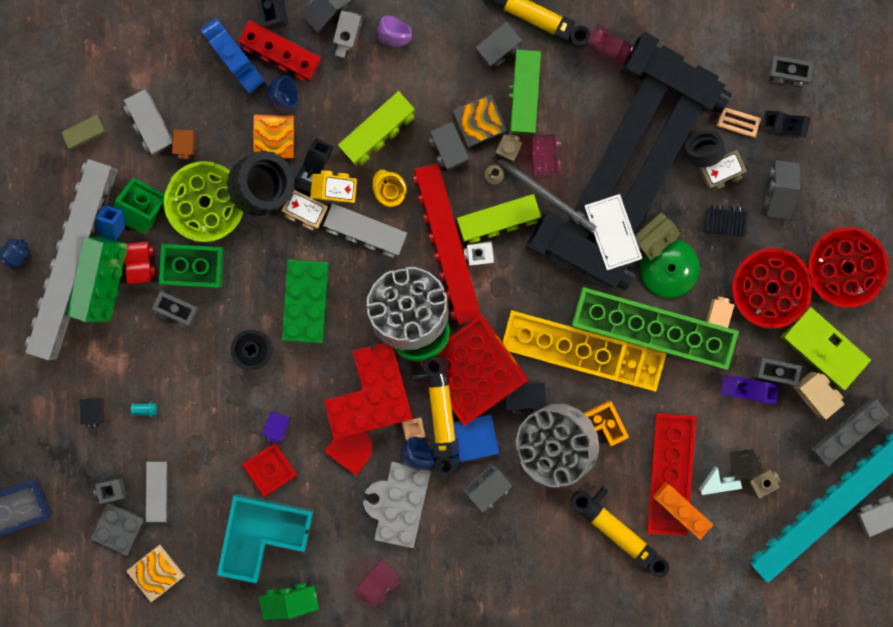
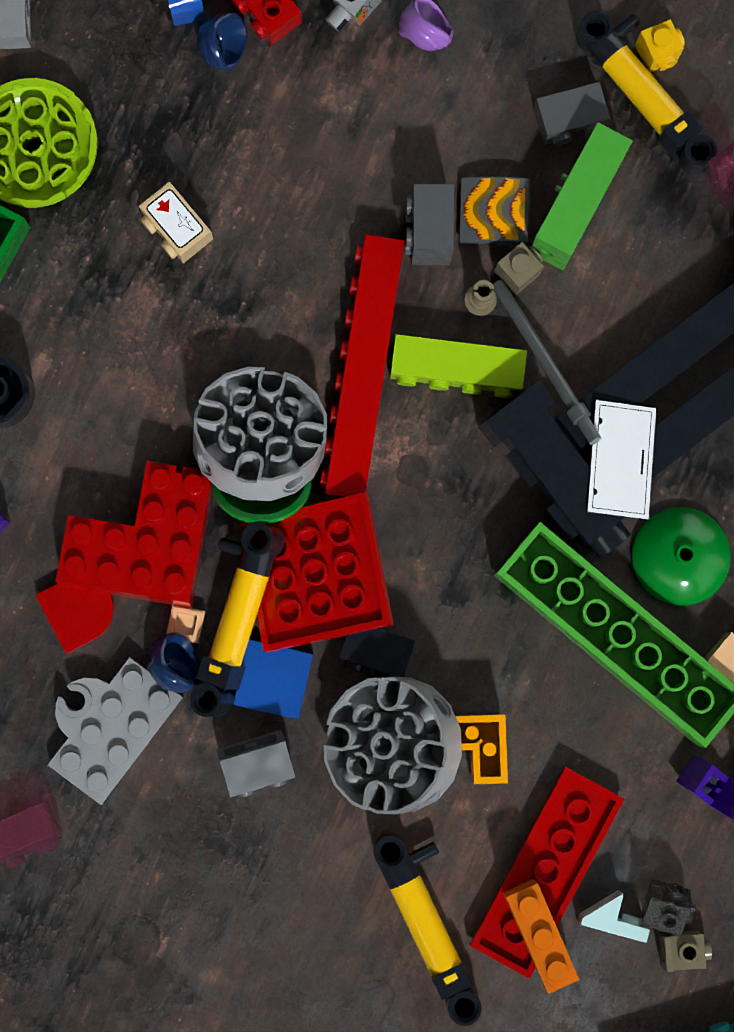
camera: 15 degrees right, 5 degrees down
dark orange brick [172,129,196,159] -> none
black tyre [227,151,295,216] -> none
slope [253,114,295,158] -> none
green brick [282,260,329,343] -> none
black brick [294,138,334,197] -> none
brick [310,171,357,203] -> none
light grey brick [323,203,408,258] -> none
lime brick [338,91,415,166] -> none
yellow hair [372,170,407,208] -> none
white brick [464,241,494,265] -> none
yellow slope [503,310,667,392] -> none
clear pink brick [532,135,562,177] -> none
olive brick [635,213,681,261] -> none

